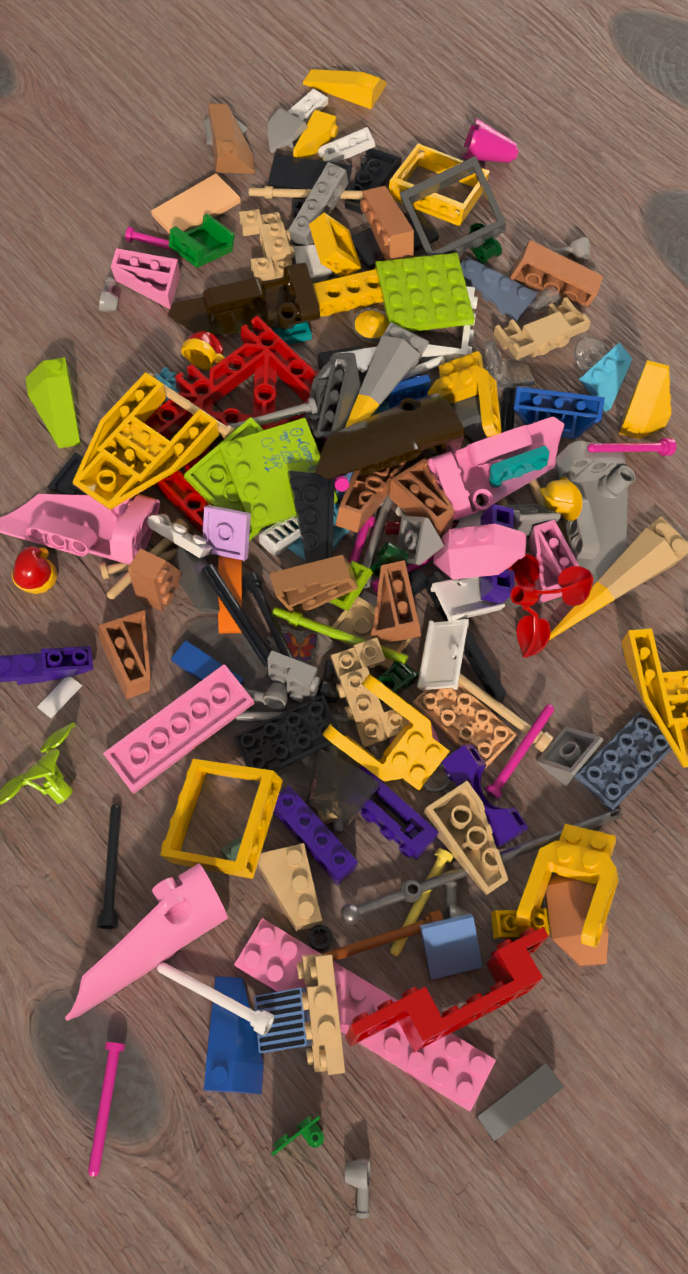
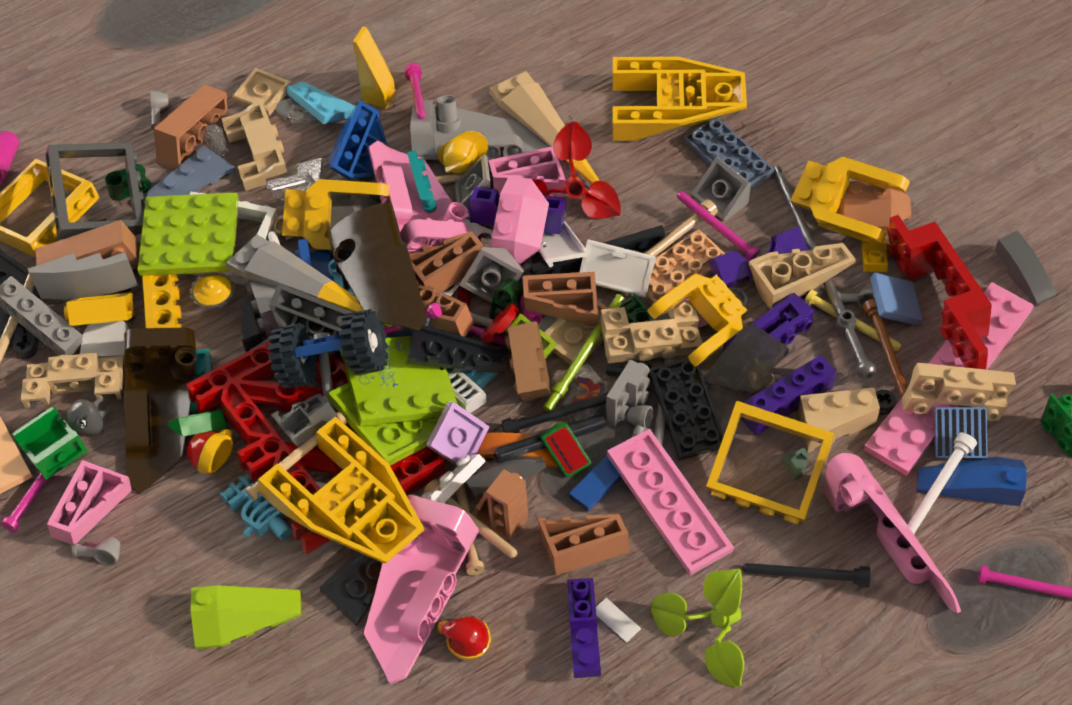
camera: 75 degrees left, 10 degrees down
none -> light grey slope [28,252,138,299]
none -> dark grey piece [66,398,111,435]
none -> slope [168,410,226,436]
none -> tan plate [232,68,292,116]
none -> black plate [268,309,388,389]
none -> dark grey slope [272,393,338,447]
none -> red tile [479,303,519,344]
none -> red slope [540,422,591,478]

